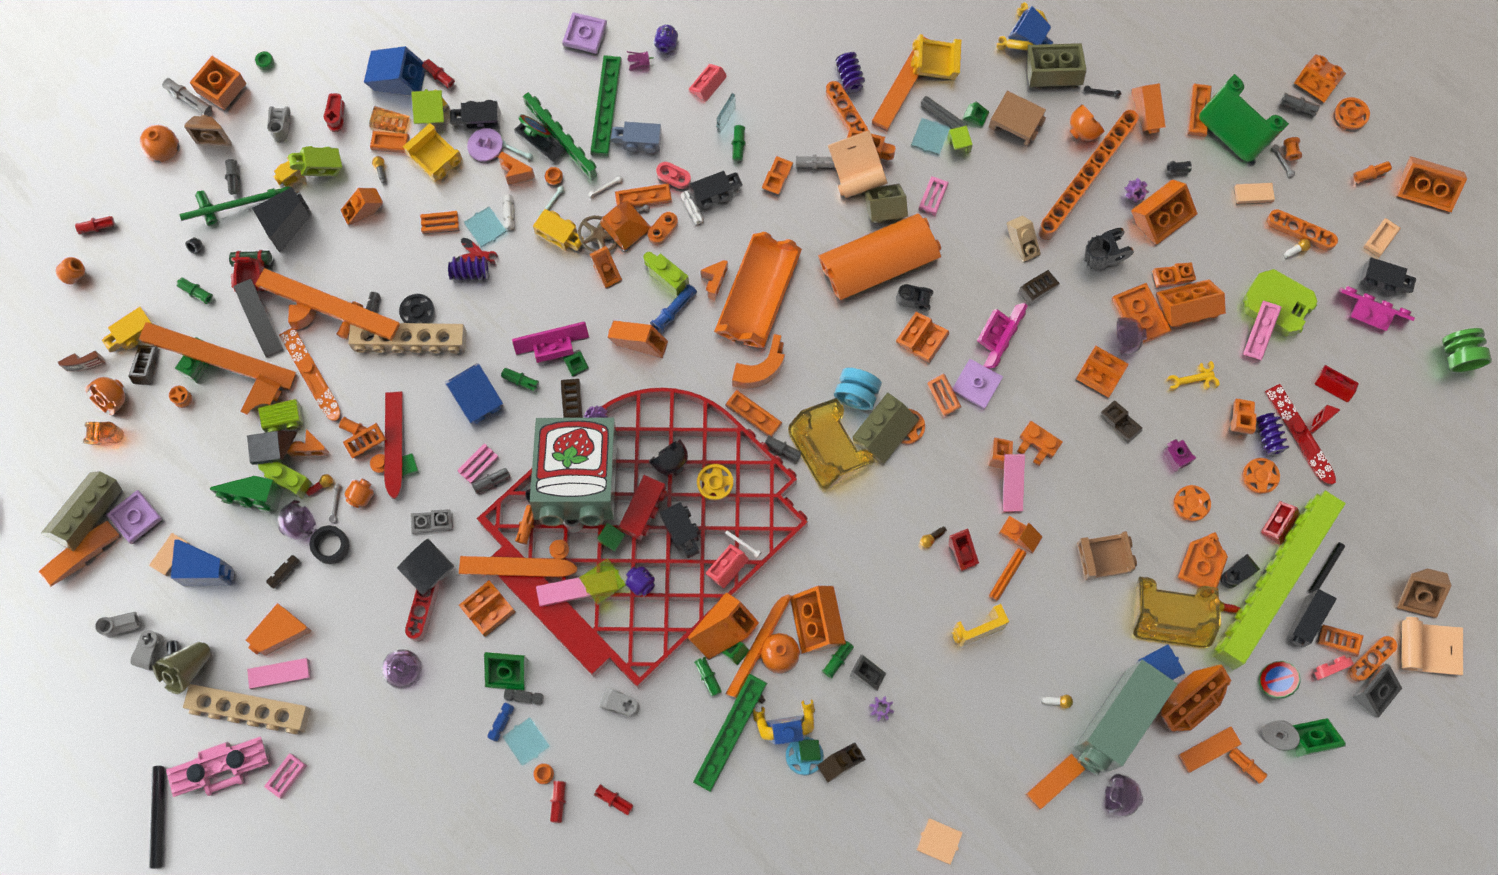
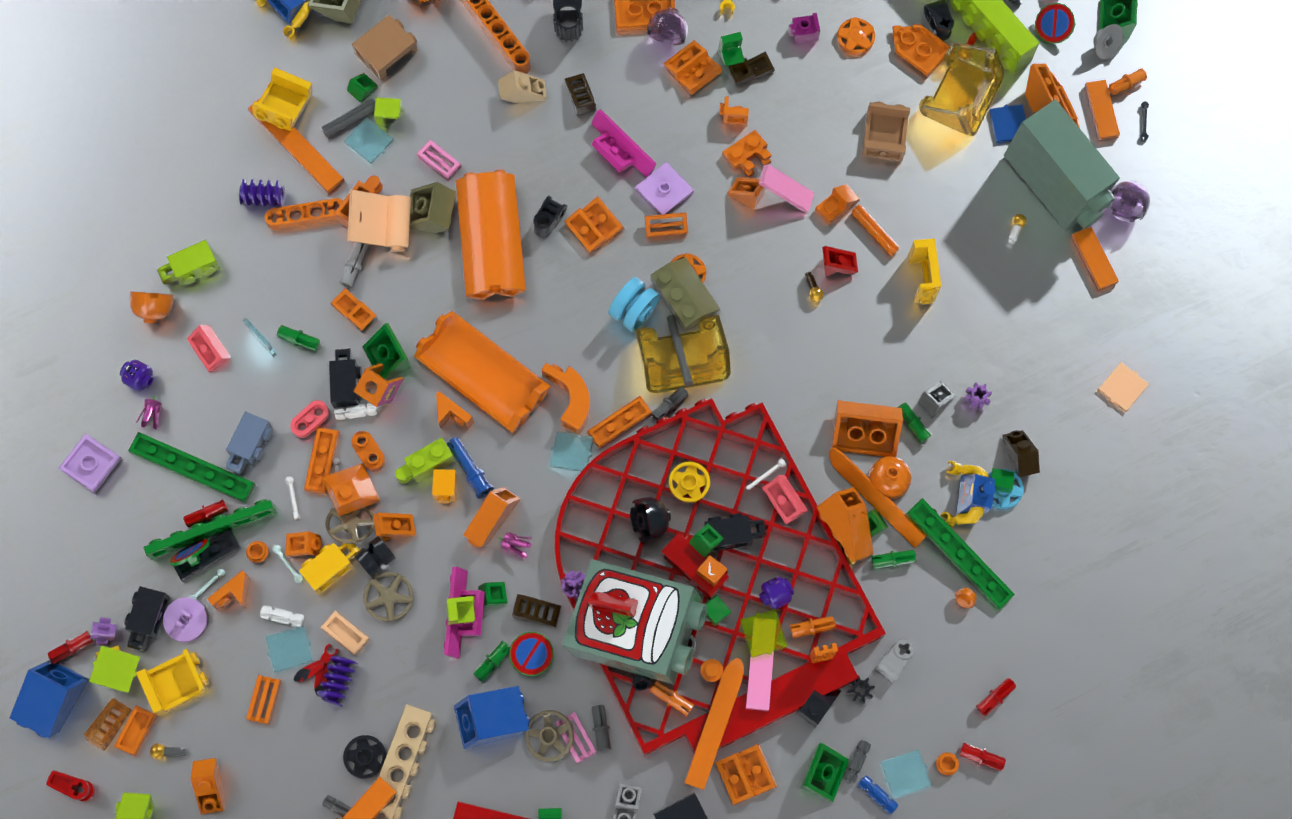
camera: 75 degrees left, 0 degrees up
none -> medium lavender gear [91,617,116,646]
none -> orange cylinder [129,291,173,323]
none -> lime brick [157,239,220,285]
none -> red axle [183,499,229,527]
none -> orange bracket [285,531,322,557]
none -> light nougat tile [321,610,370,656]
none -> orange piece [353,363,404,407]
none -> black wheel [354,536,396,578]
none -> green slope [362,323,411,380]
none -> dark tan wheel [363,572,413,621]
none -> light orange brick [432,469,457,504]
none -> lime panel [446,596,475,625]
none -> flat silver piece [498,532,532,558]
none -> piece [509,632,554,676]
none -> dark tan wheel [525,710,574,762]
none -> clear light blue piece [549,432,594,471]
none -> red slope [586,592,638,617]
none -> dark grey bar [667,315,693,386]
none -> green slope [689,524,724,558]
none -> orange slope [696,556,728,587]
none -> green slope [717,32,745,66]
none -> orange bracket [719,96,749,125]
none -> orange axle [790,616,836,639]
none -> black slope [797,689,841,728]
none -> orange tile [810,643,838,663]
none -> black gear [846,675,875,705]
none -> orange plate [955,587,977,608]
none -> black hinge [1139,101,1149,142]

